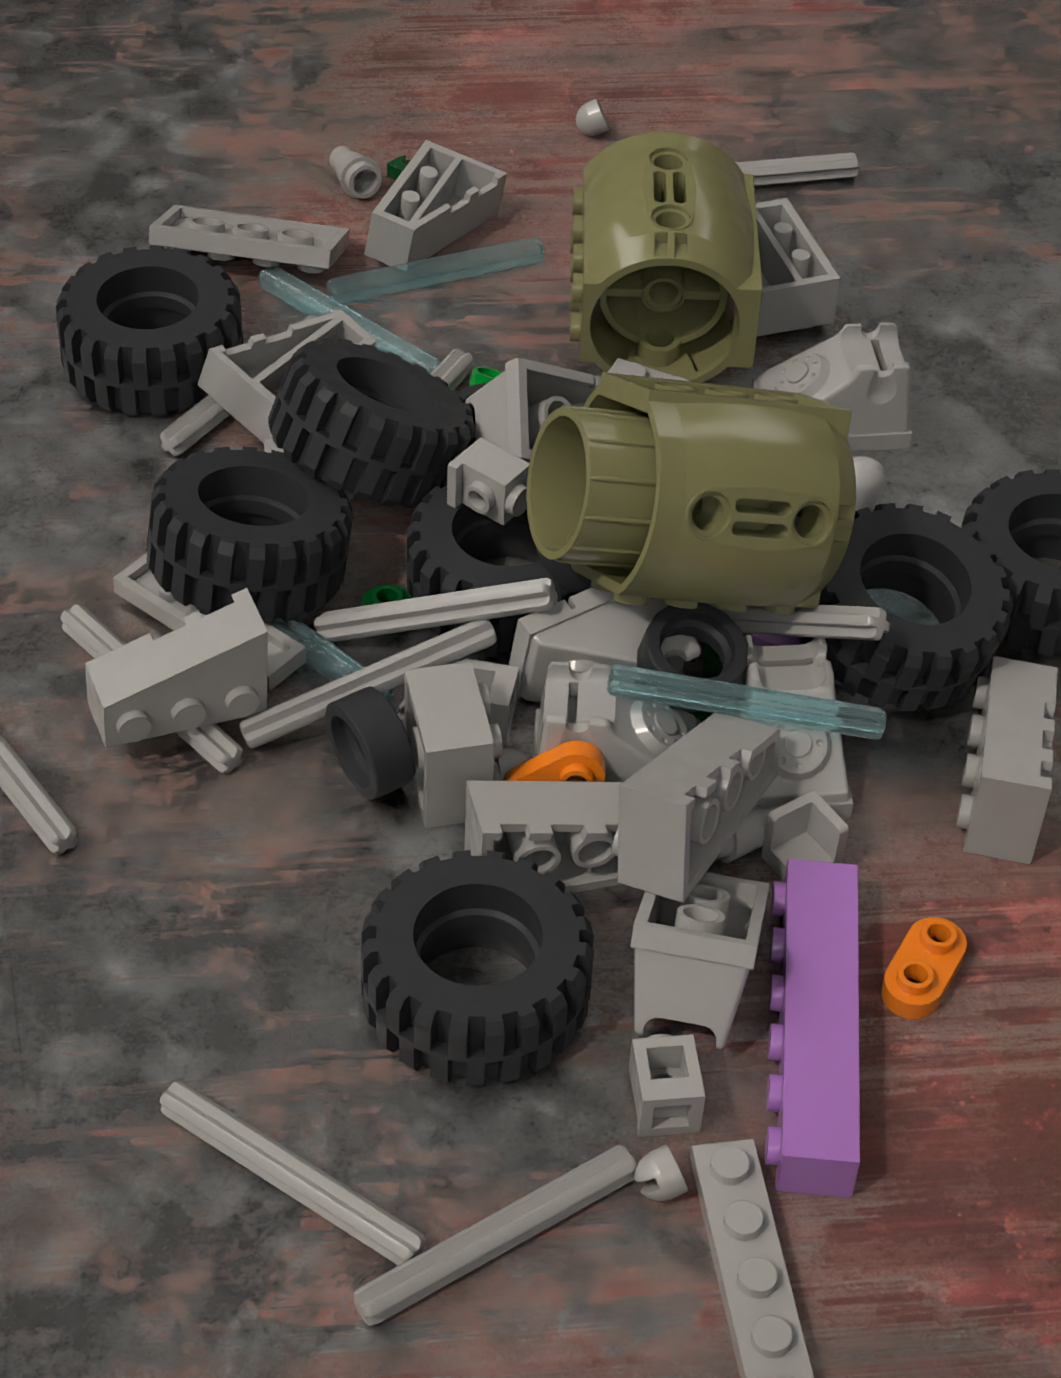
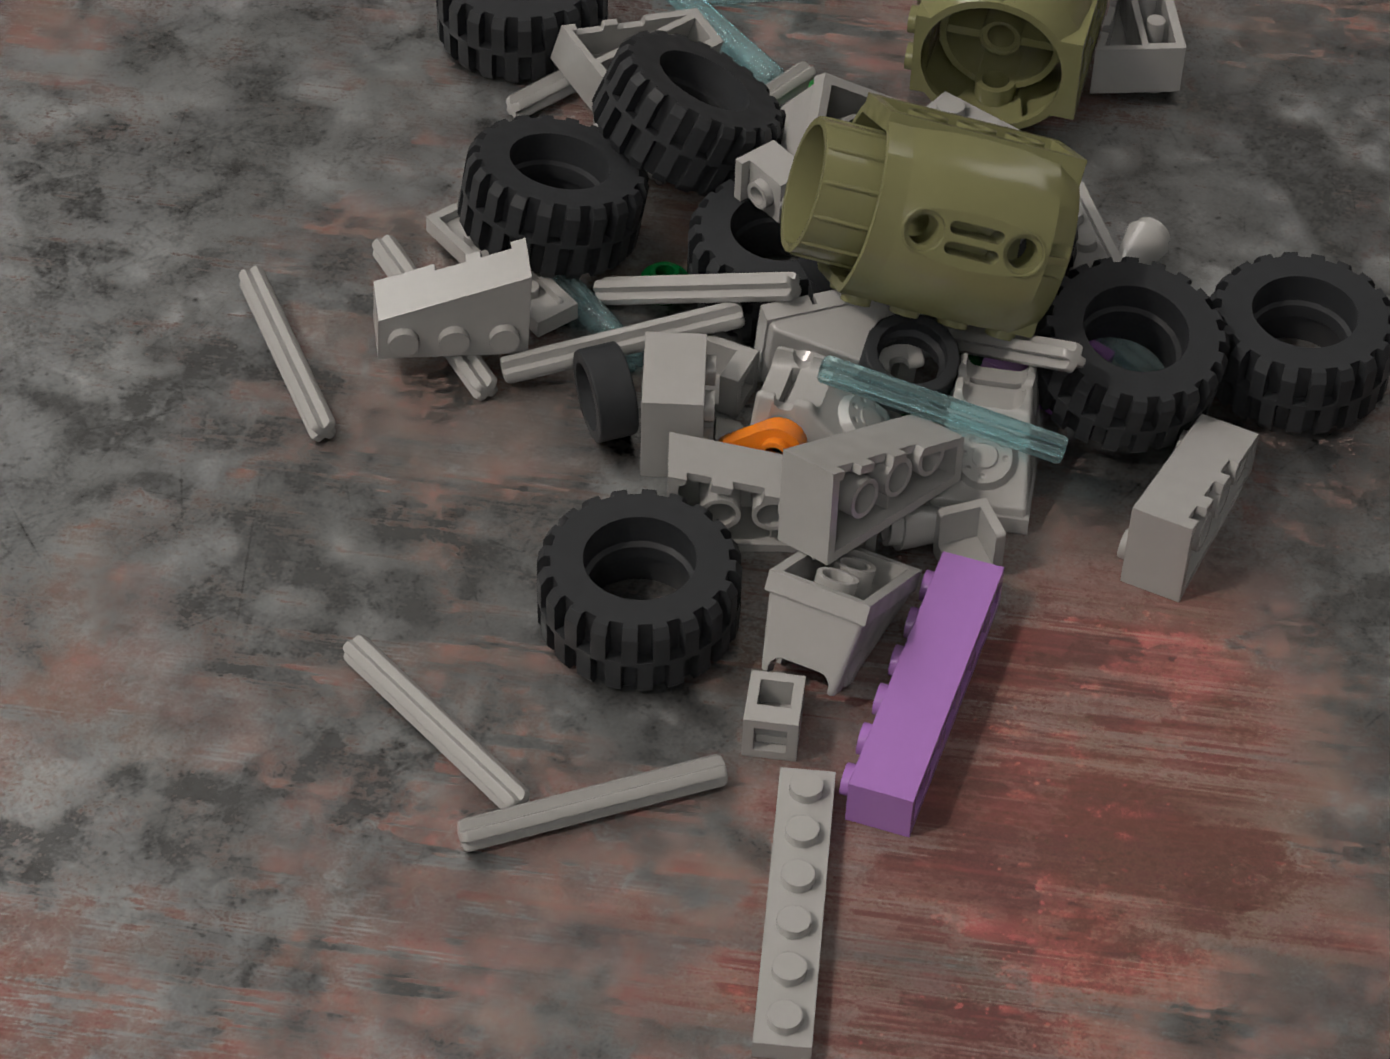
camera: 15 degrees right, 0 degrees up
light grey hinge [634,1144,688,1201] -> none
light grey piece [751,322,912,451] -> none
orange plate [881,917,967,1019] -> none

